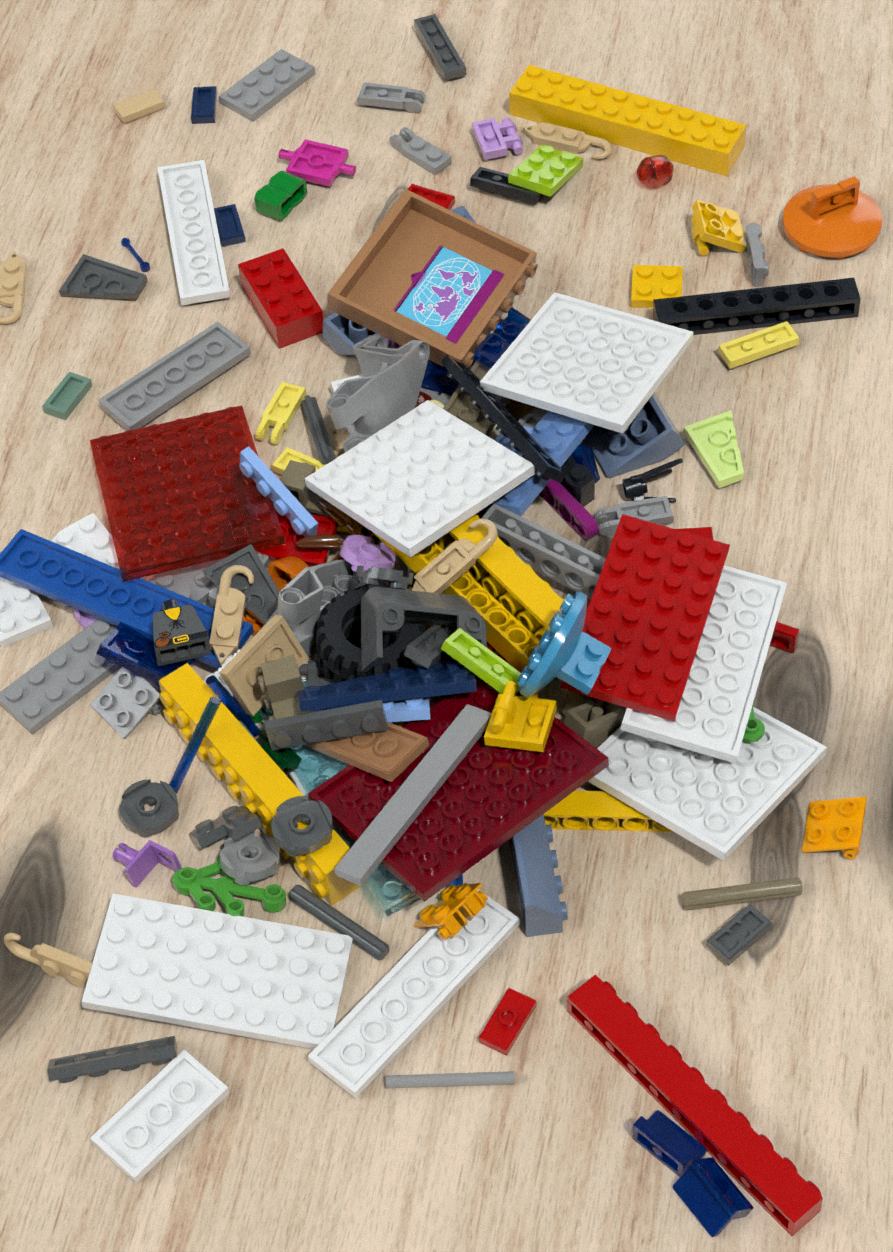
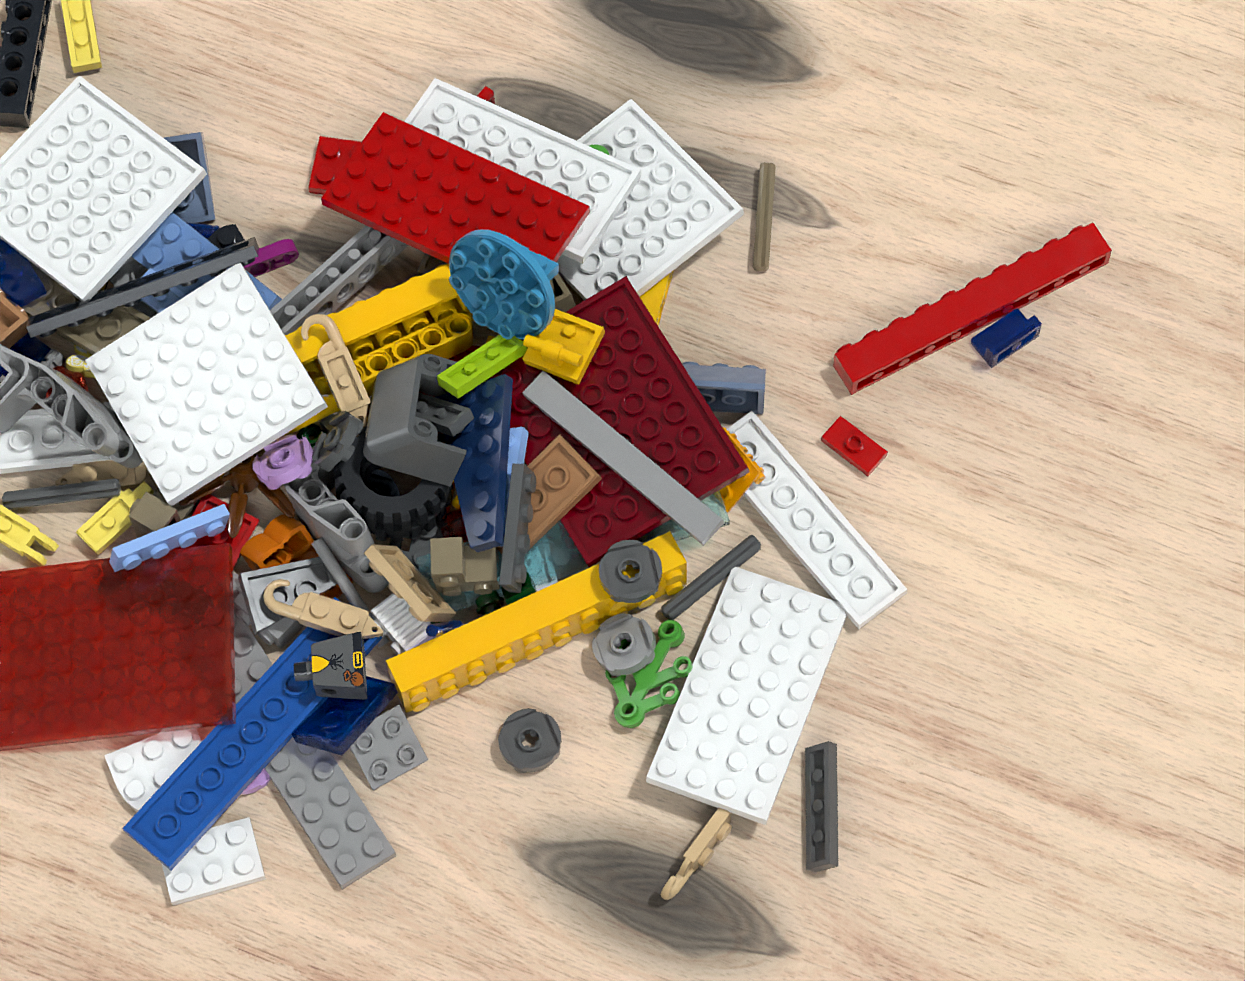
camera: 80 degrees left, 15 degrees up
white plate [90,1050,229,1183] -> none
medium lavender bracket [113,840,182,887] -> none
bar [169,696,221,793] -> none
dark grey plate [189,806,262,849] -> none
light grey bar [386,1071,515,1088] -> none
light grey hinge [594,496,674,536] -> none
black plant [622,458,683,503] -> none
clear blue panel [673,1157,754,1237] -> none
yellowish green wing [684,410,744,488] -> none
dark grey plate [706,904,773,966] -> none
light orange hinge [802,796,867,859] -> none

